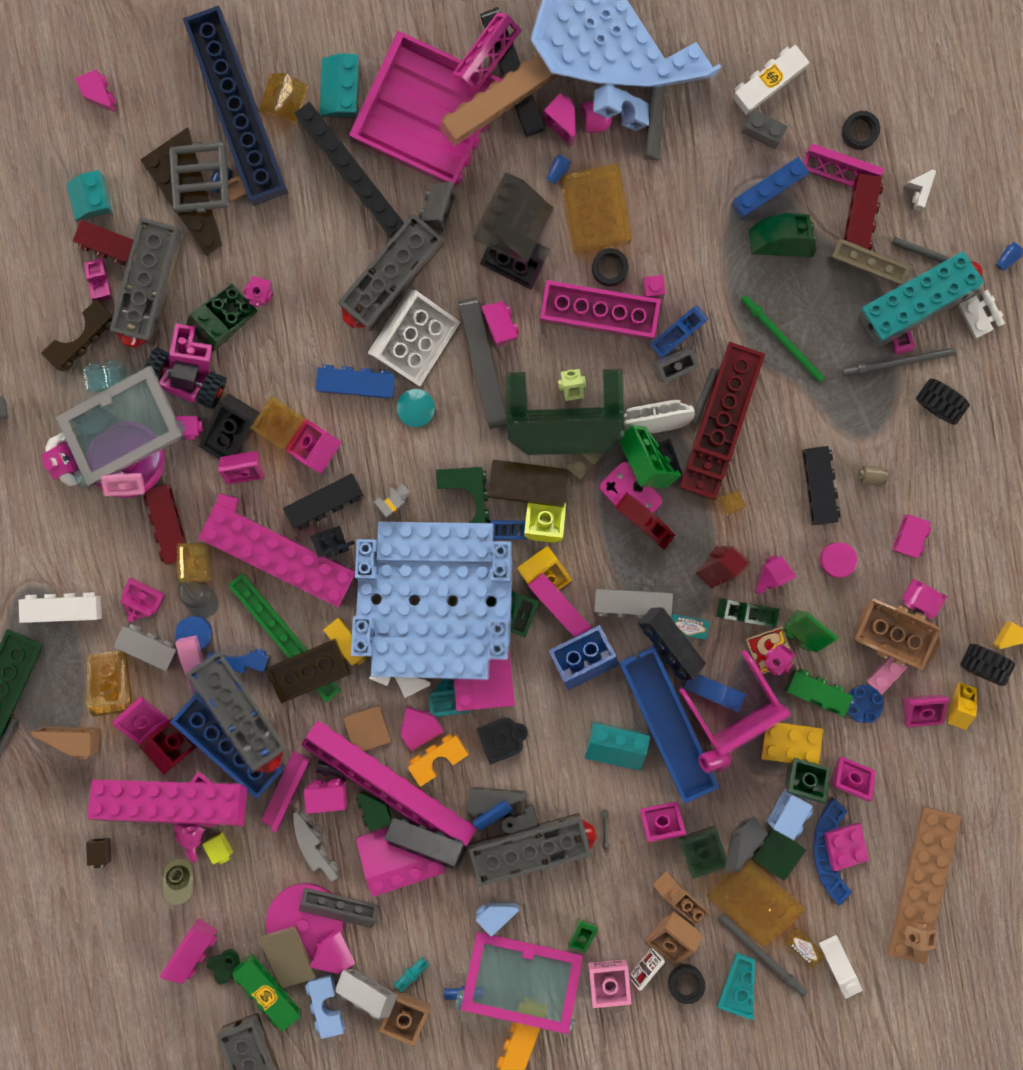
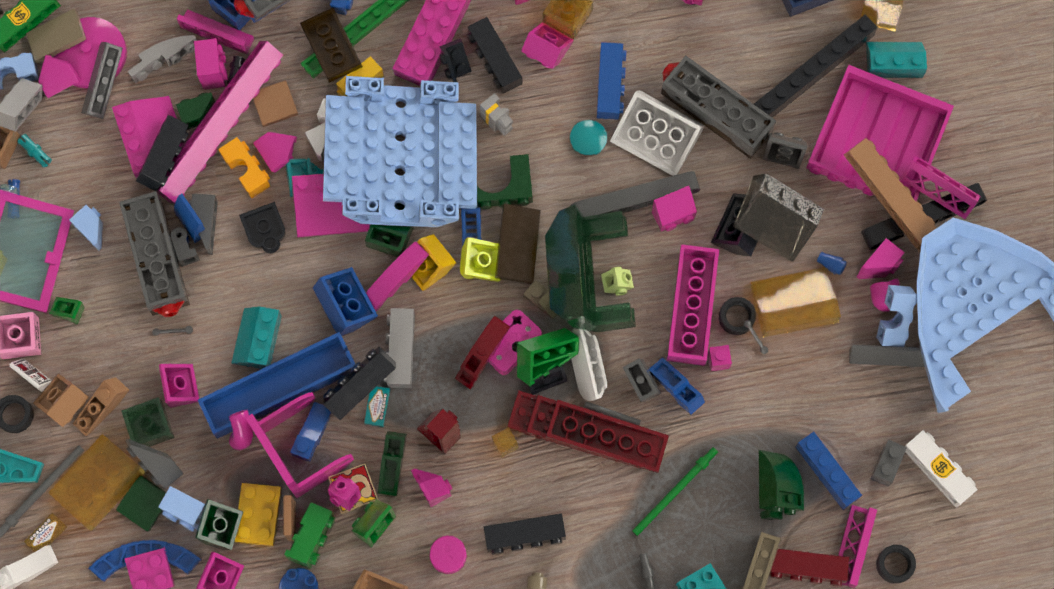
camera: 90 degrees right, 15 degrees down
none -> medium nougat tile [283,495,296,541]
none -> dark grey hinge [744,320,768,354]

